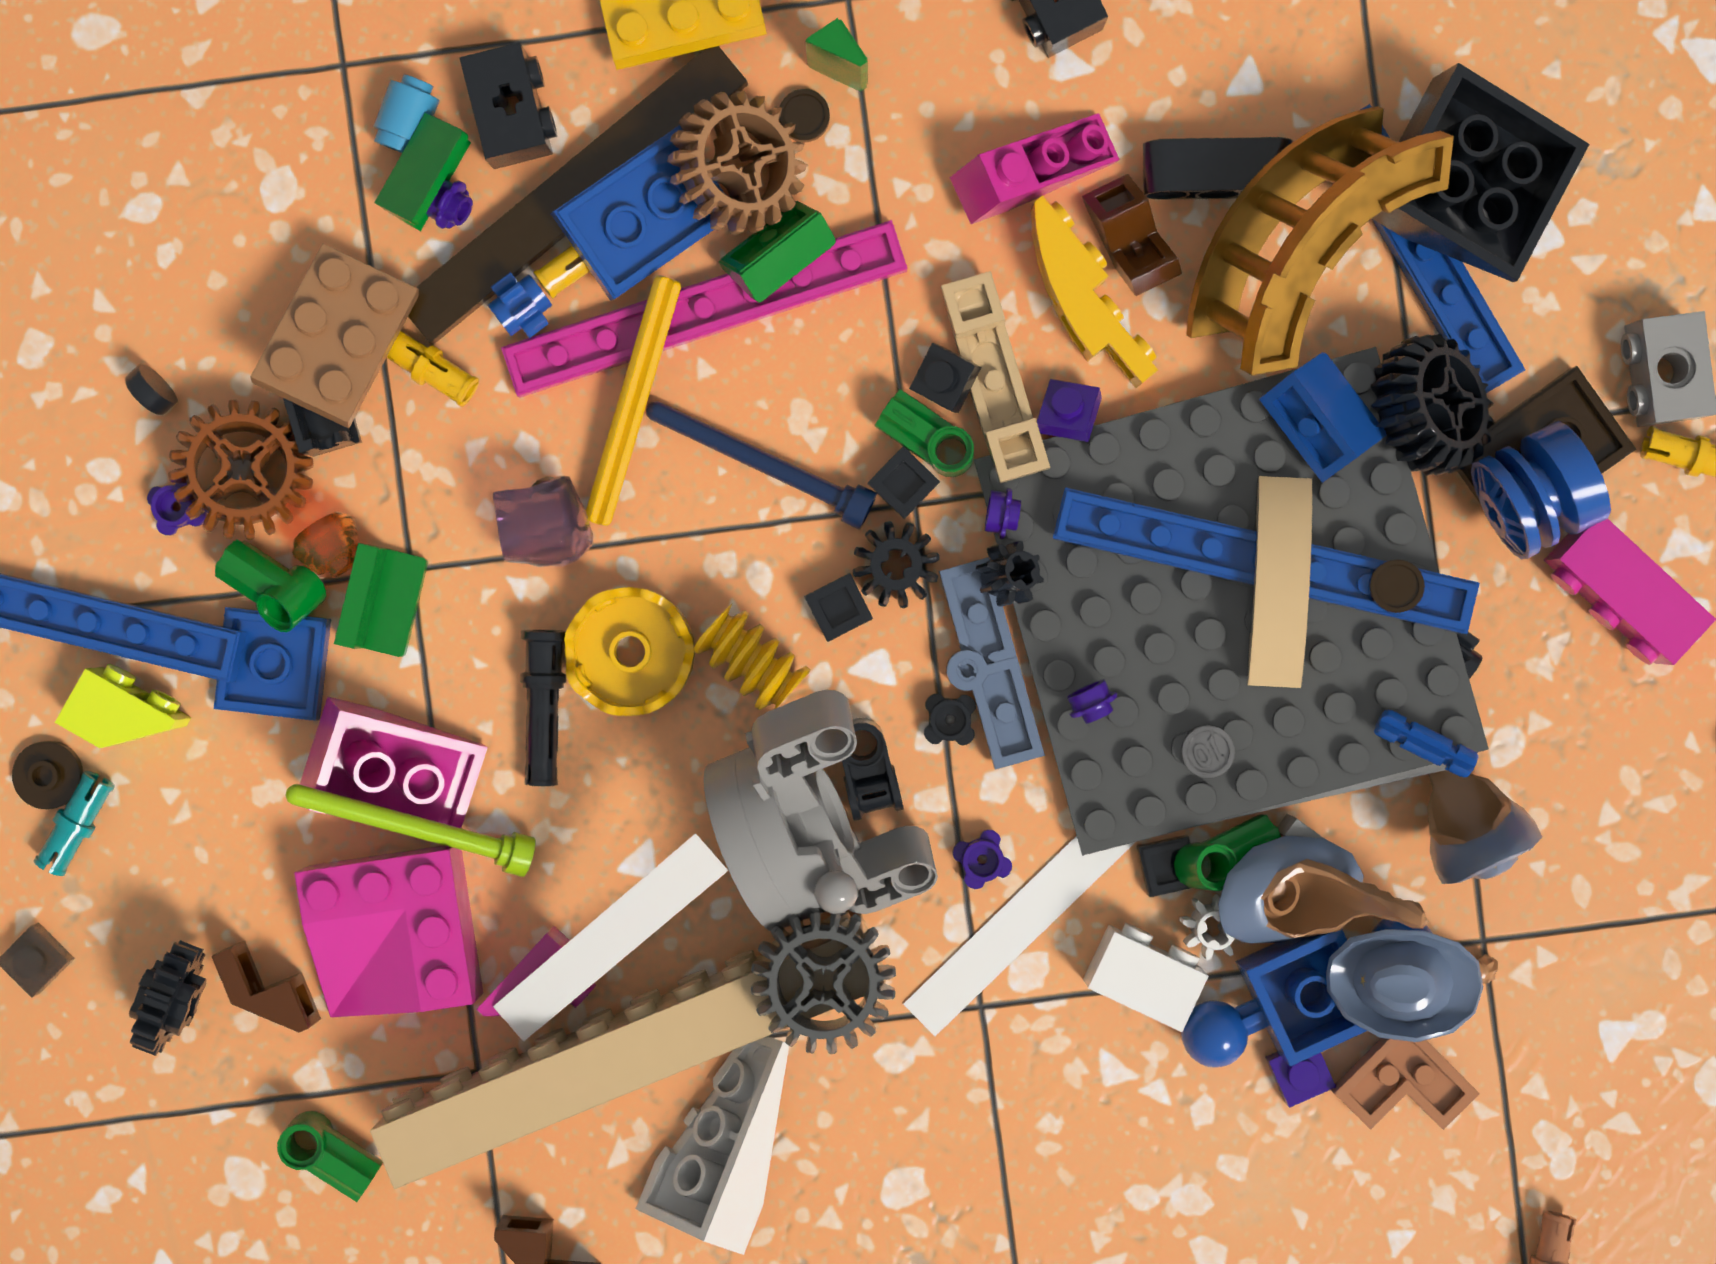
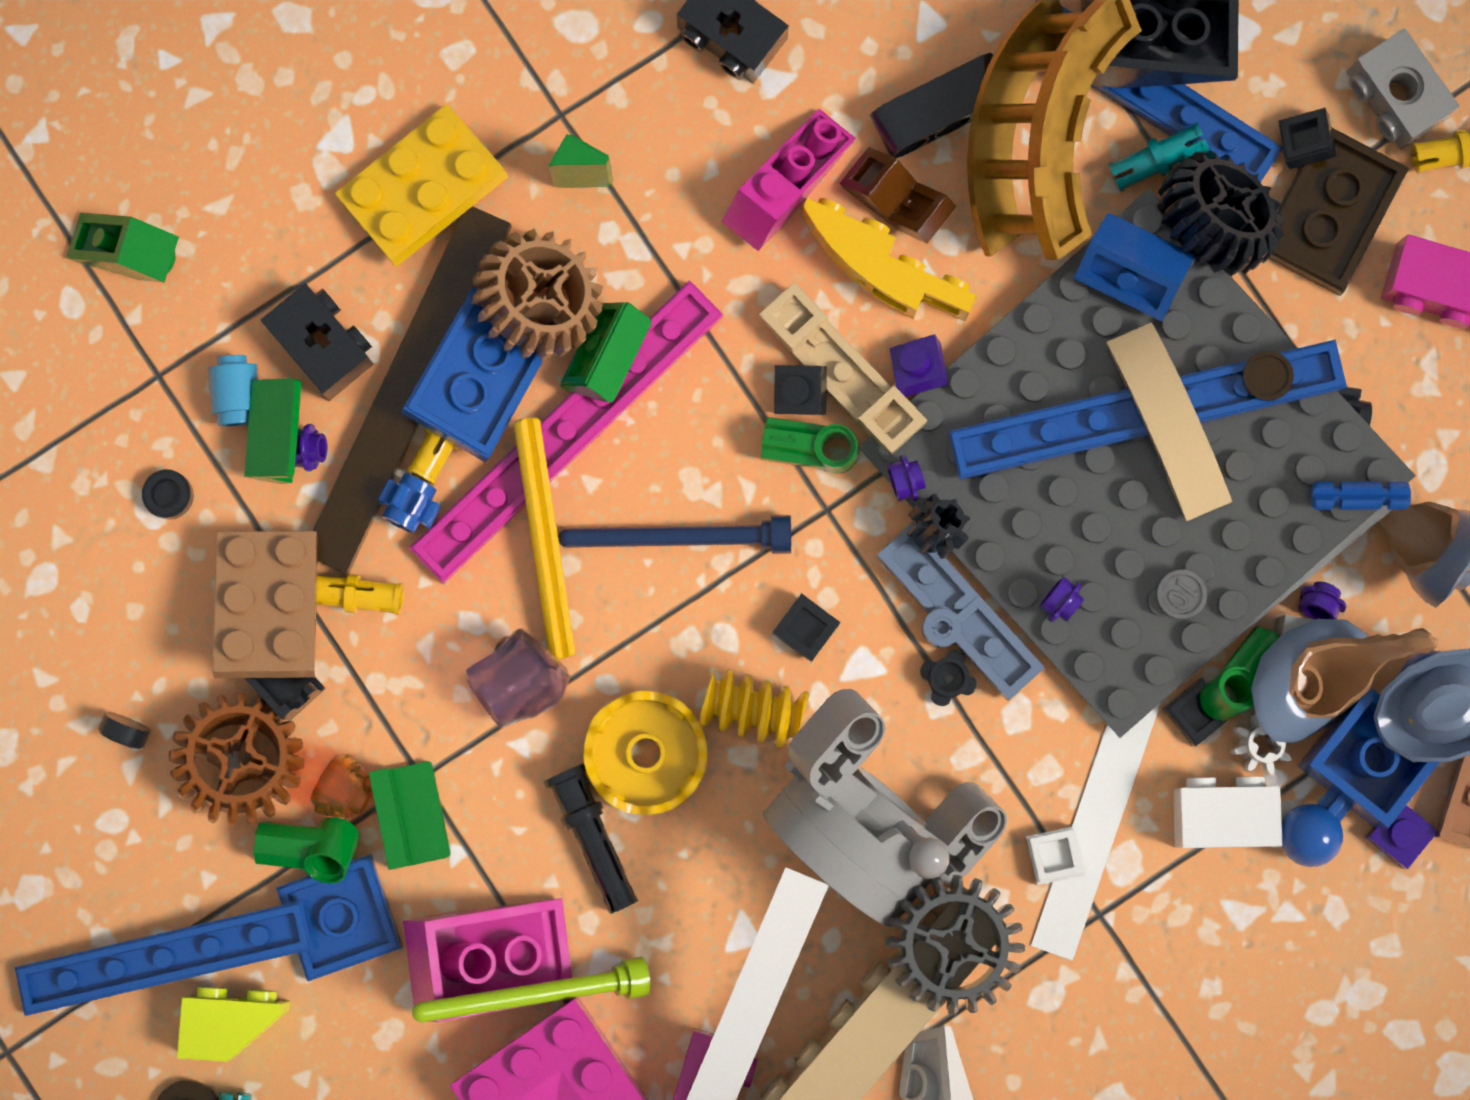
camera: 30 degrees left, 5 degrees down
dark purple plate [147,483,207,536] -> none
dark brown piece [779,89,830,142] -> none
black piece [842,718,904,821] -> none
black gear [853,521,940,608] -> none
black plate [867,446,940,519] -> none
dark purple plate [953,830,1012,889] -> none
blue wheel [1471,421,1611,560] -> none
none -> black tile [142,469,194,520]
none -> white tile [1026,826,1086,885]
none -> teal pin [1108,122,1210,192]
none -> black tile [1278,107,1337,170]
none -> dark purple plate [1298,581,1347,620]

